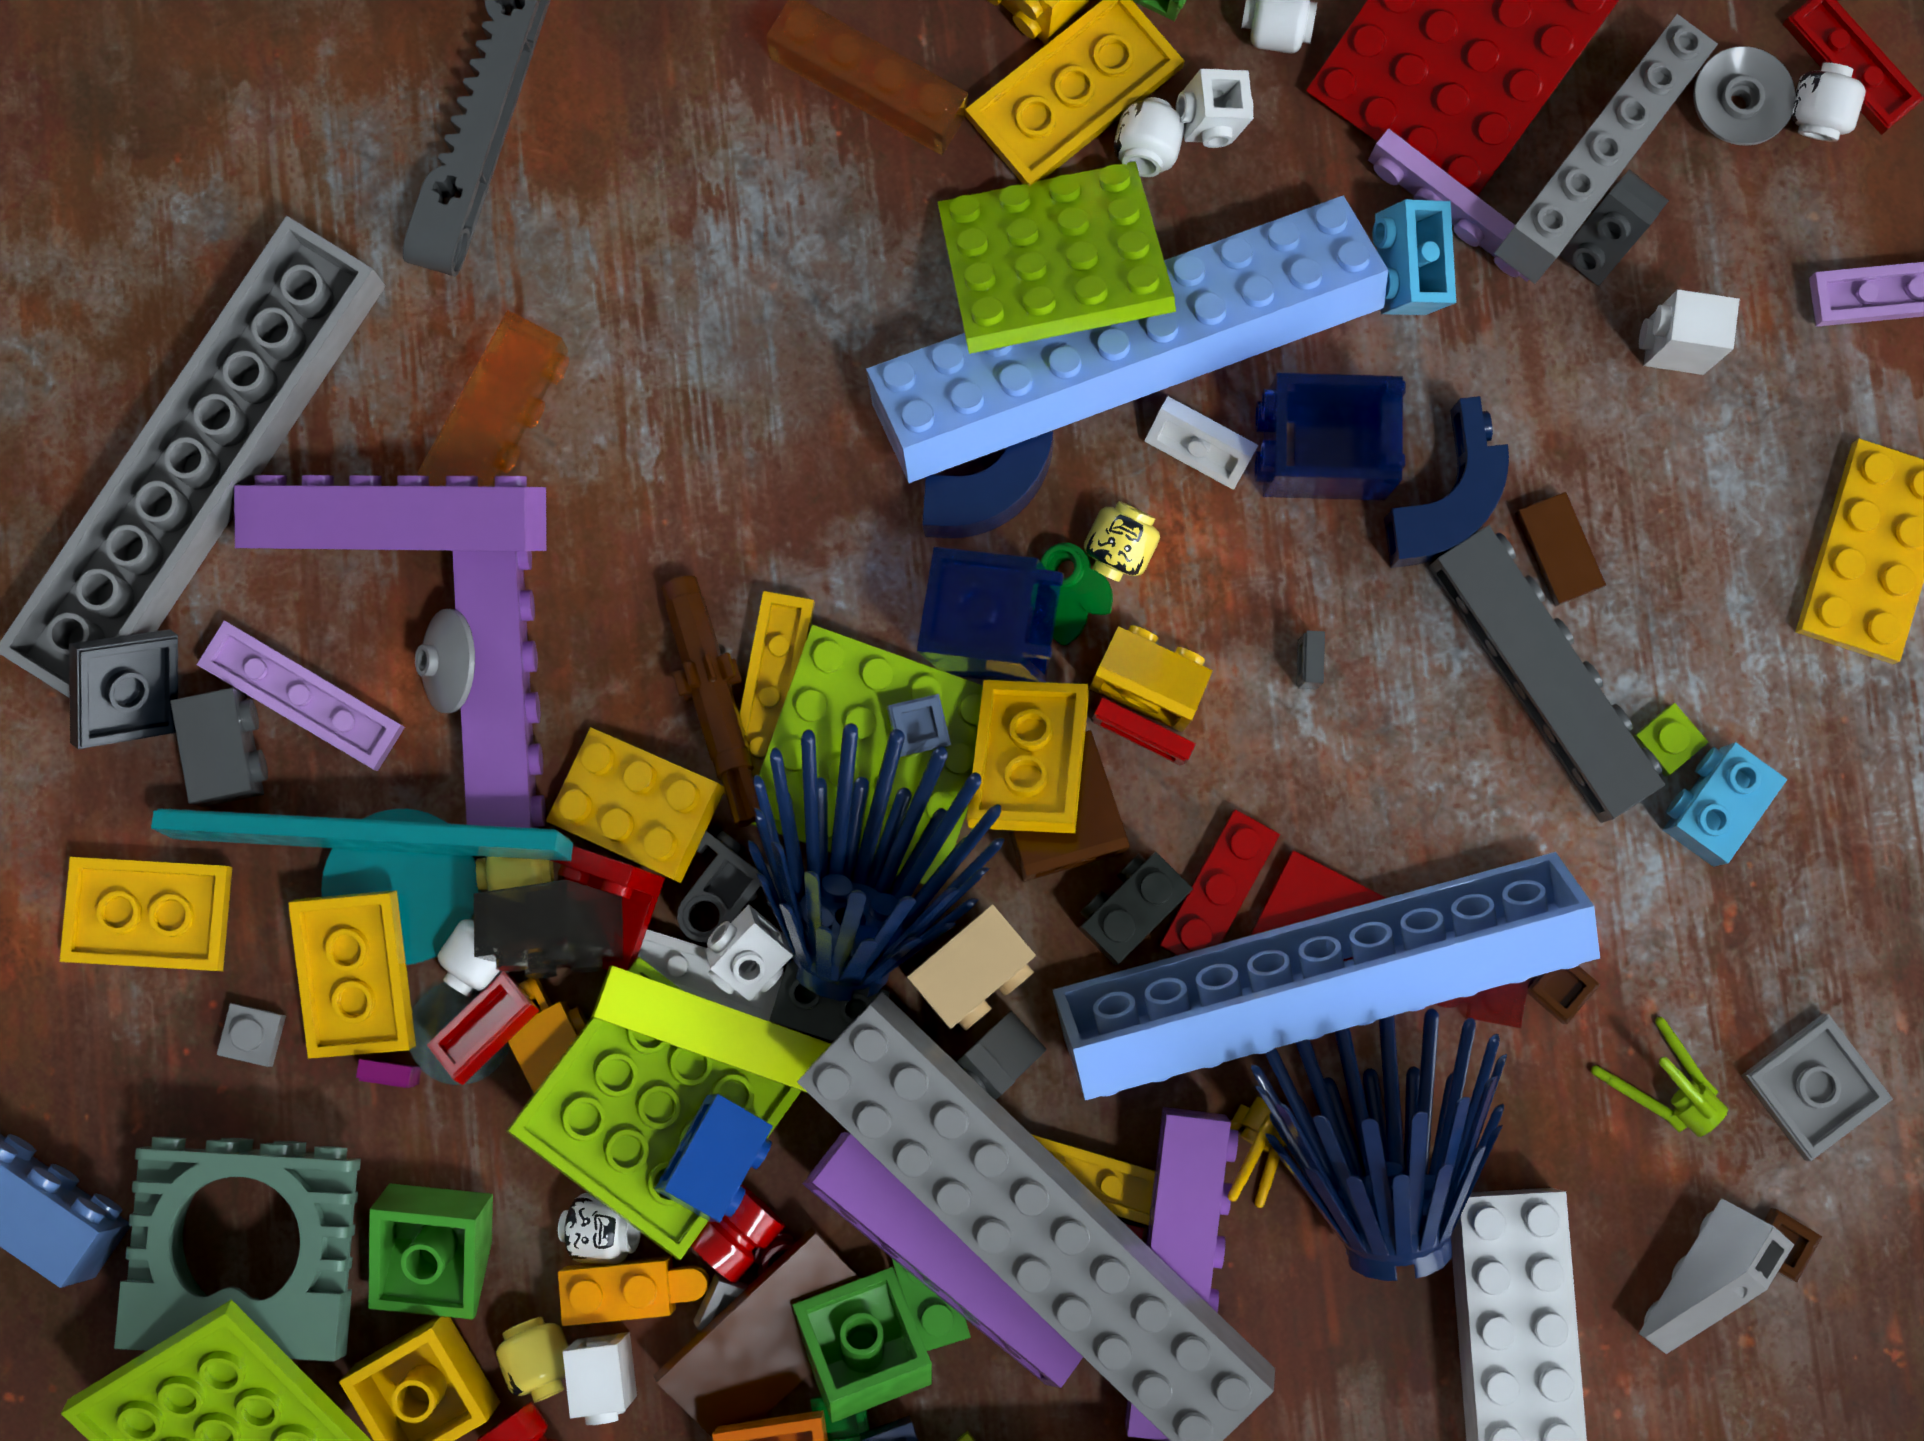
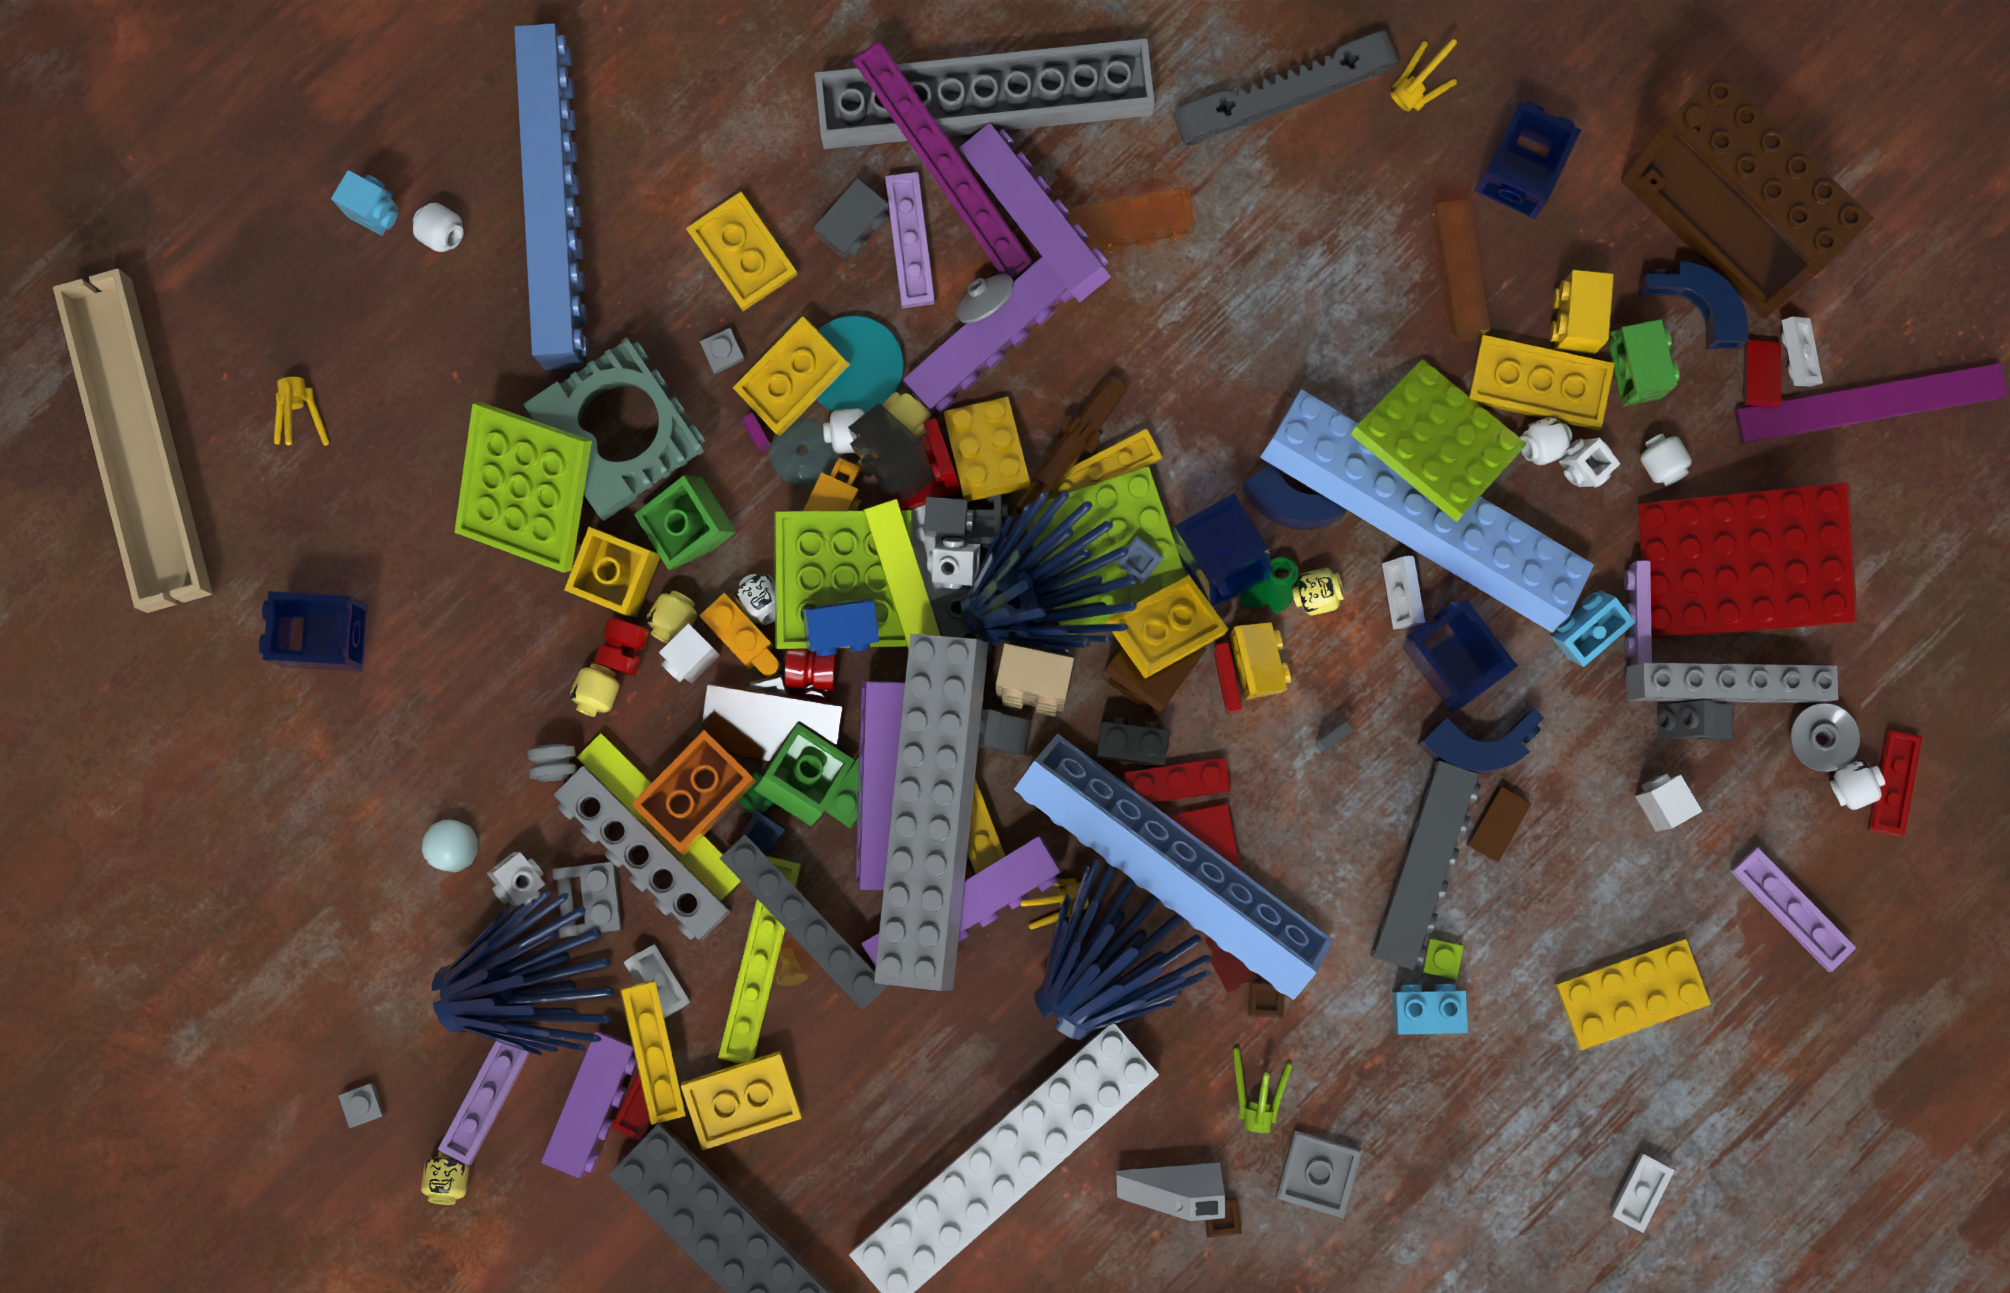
camera: 60 degrees right, 0 degrees up
black tile [69,629,178,749] -> none
teal tile [151,809,573,861] -> none
red tile [427,971,540,1085] -> none
none -> magenta tile [852,40,1034,279]
none -> dark grey brick [923,497,974,539]

